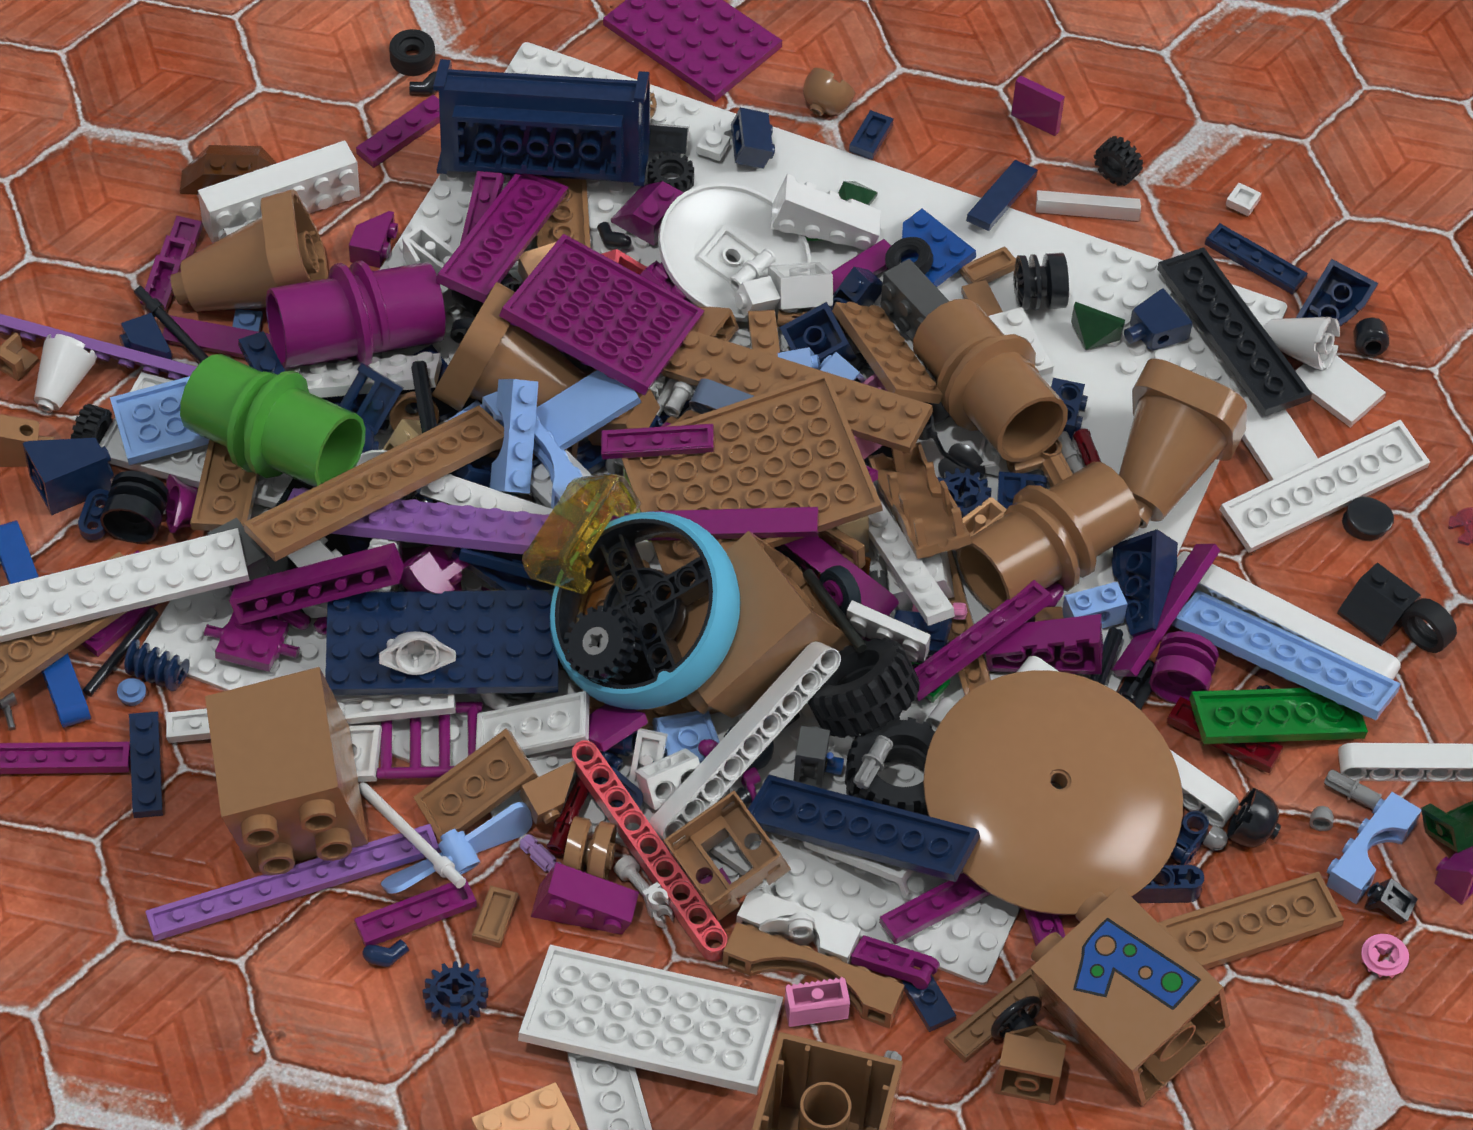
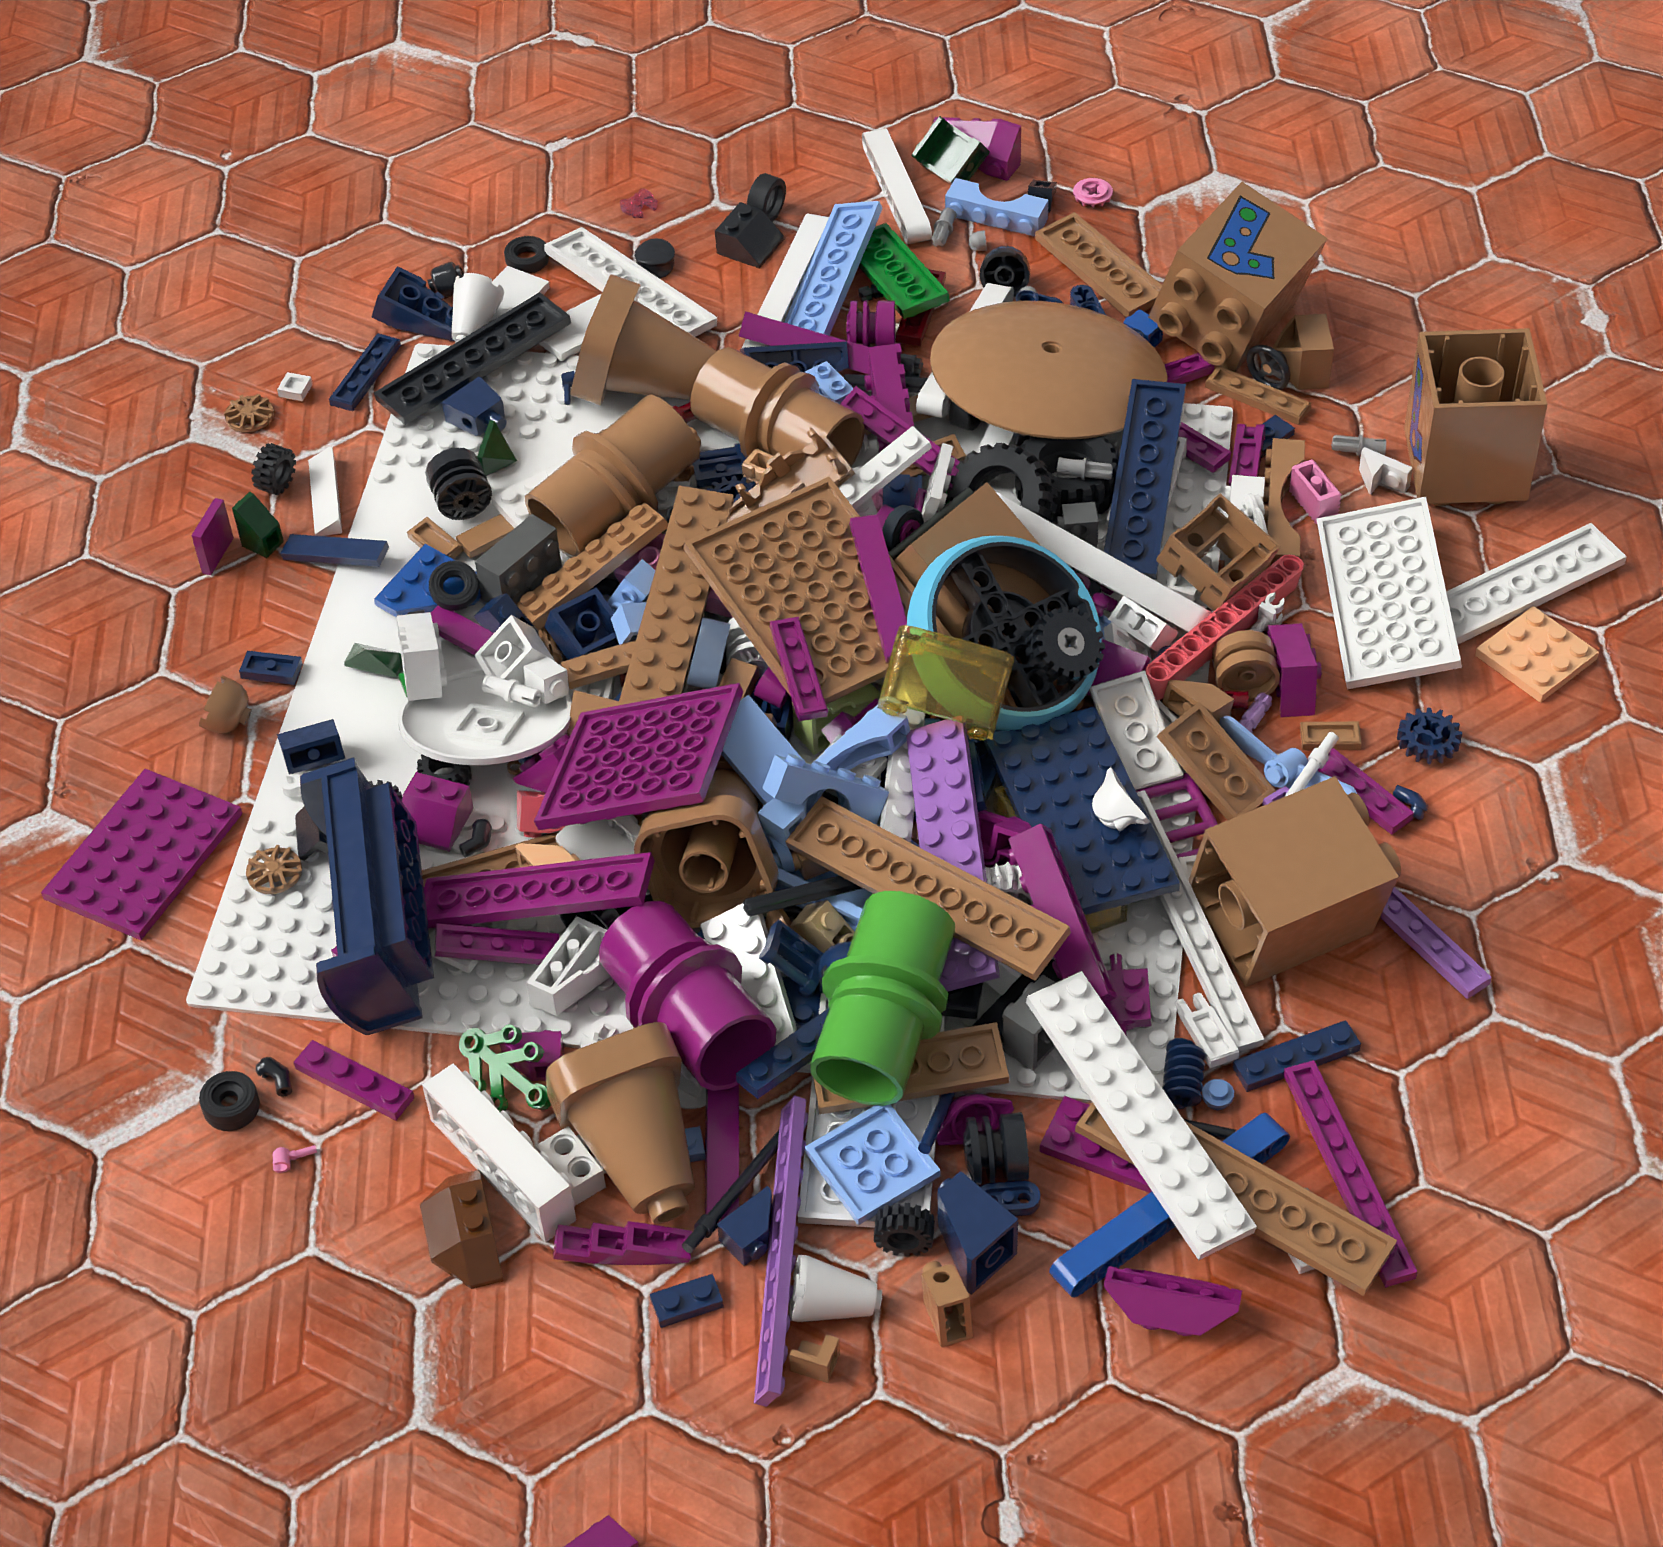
camera: 100 degrees left, 5 degrees down
none -> medium nougat wheel [224,394,274,432]
none -> dark green slope [232,492,284,558]
none -> bright pink hand [273,1145,317,1173]
none -> plant [459,1024,551,1112]
none -> black tyre [504,236,549,274]
none -> dark blue plate [649,1273,724,1328]
none -> dark blue bar [918,1092,956,1154]
none -> white hinge [1175,993,1239,1068]

